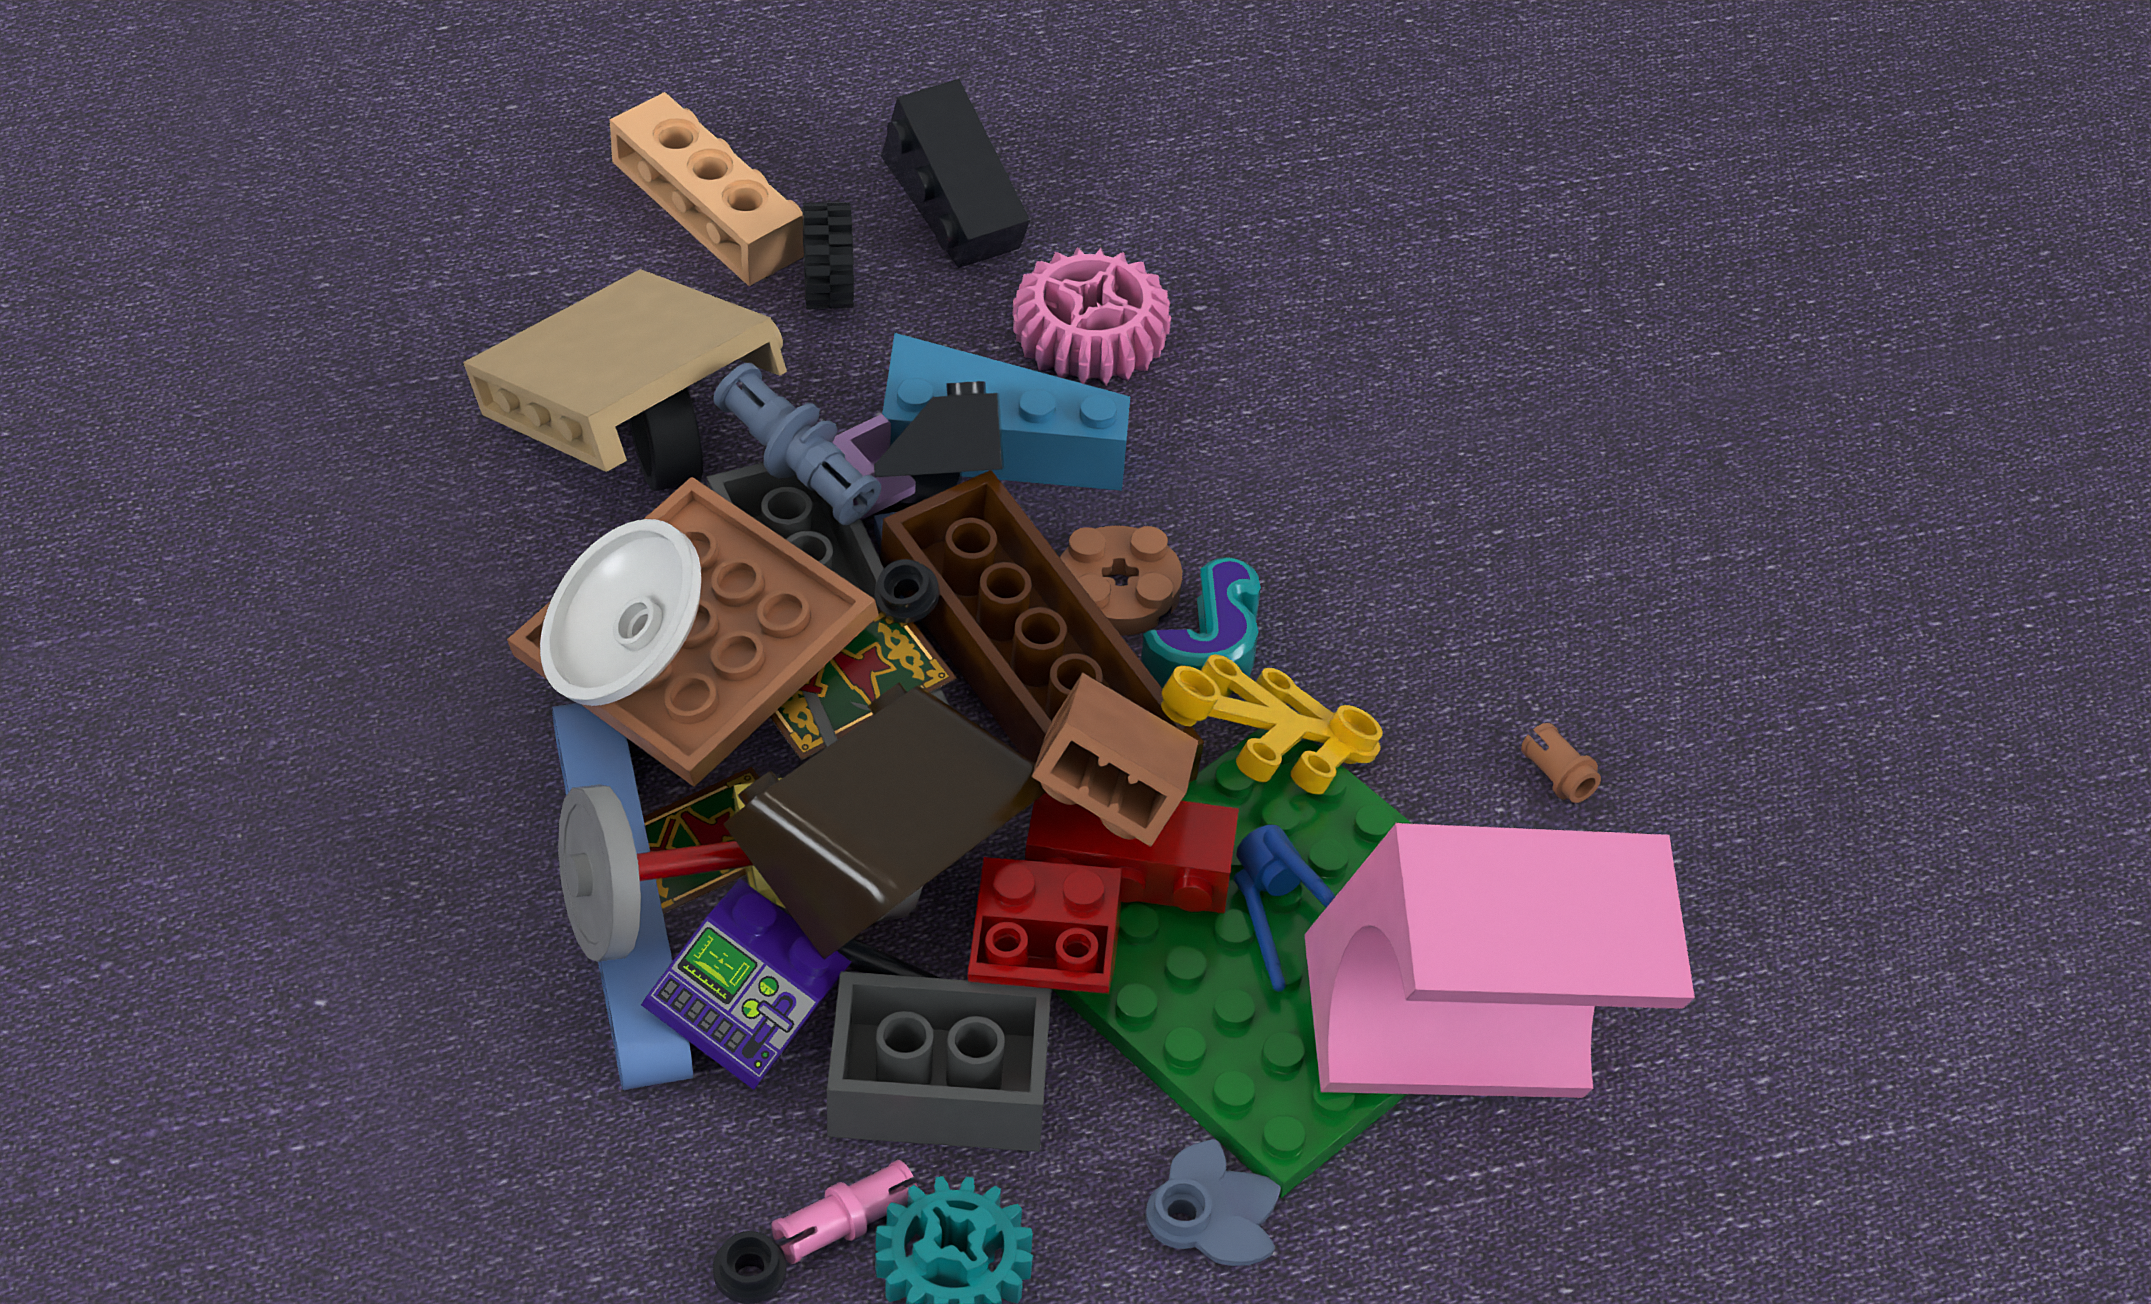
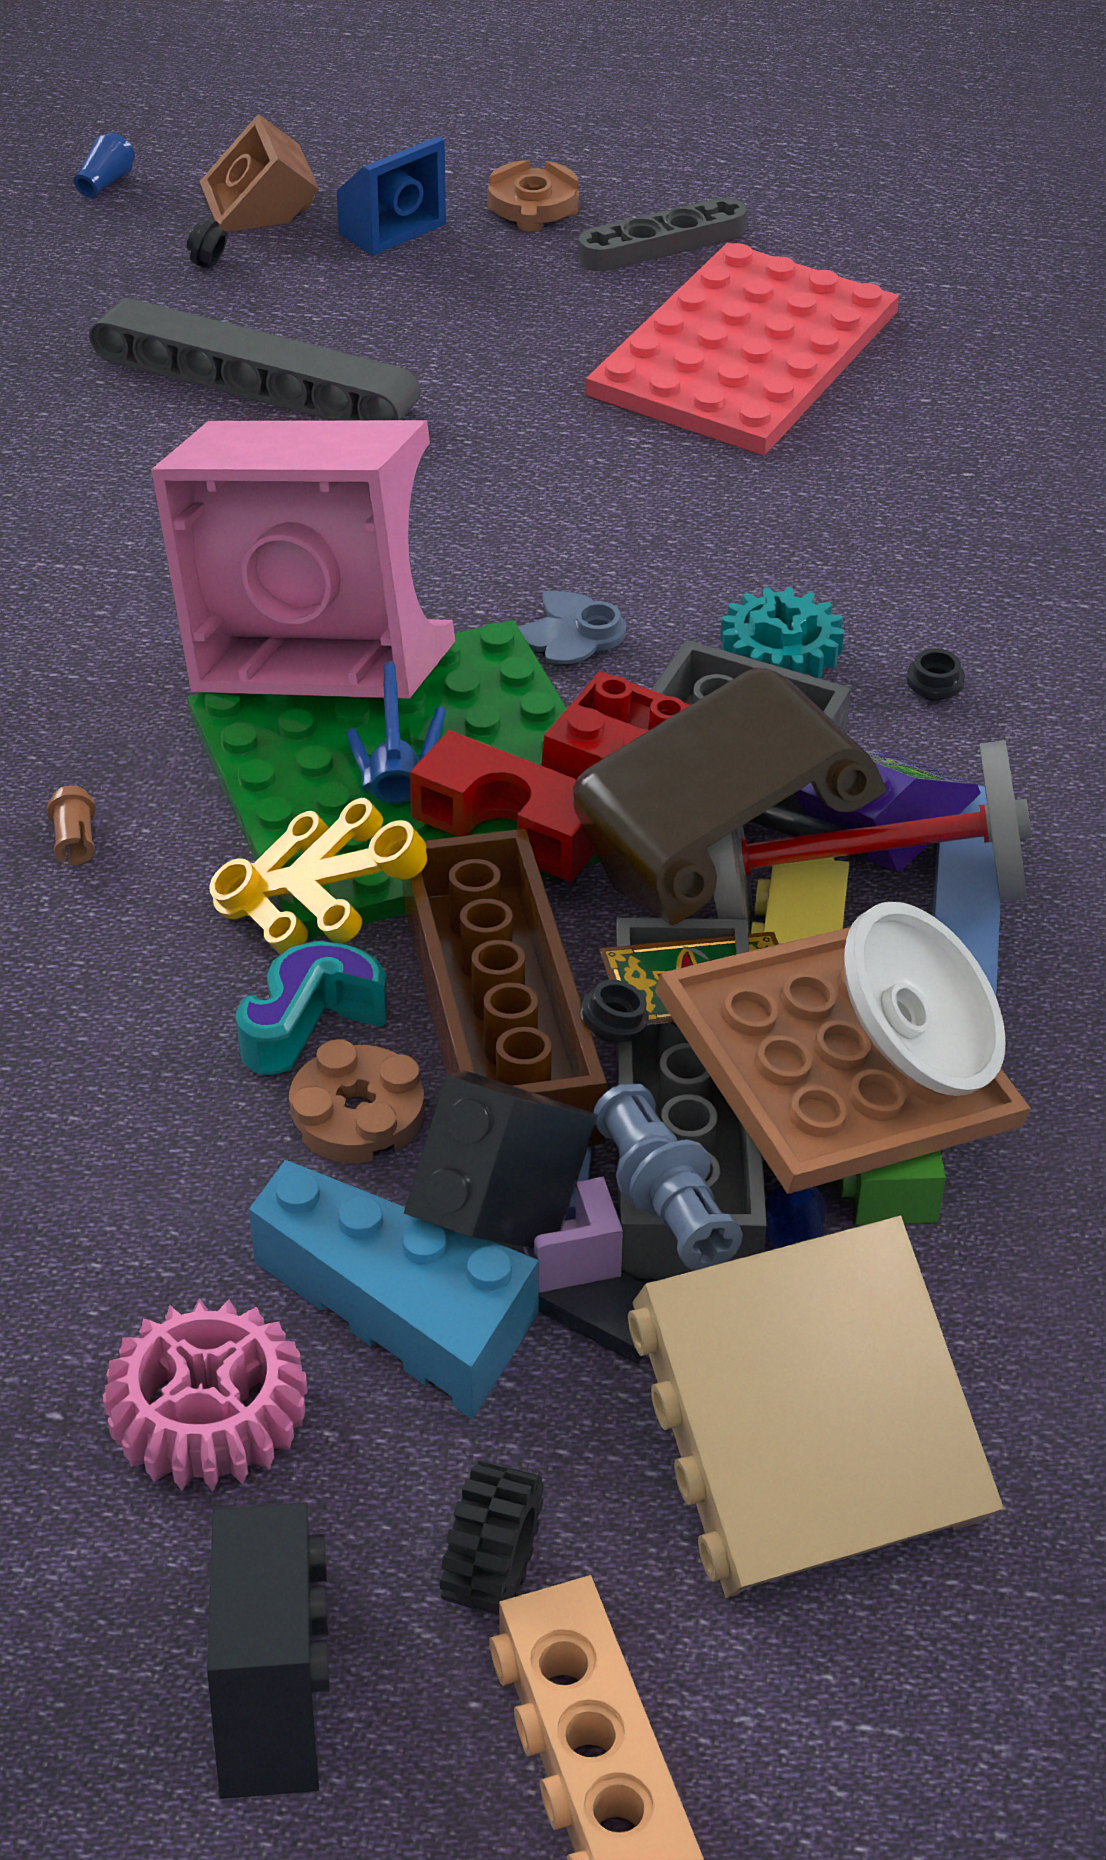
camera: 155 degrees left, 5 degrees down
bright pink pin [771,1160,918,1264] -> none
nougat brick [1032,673,1198,847] -> none

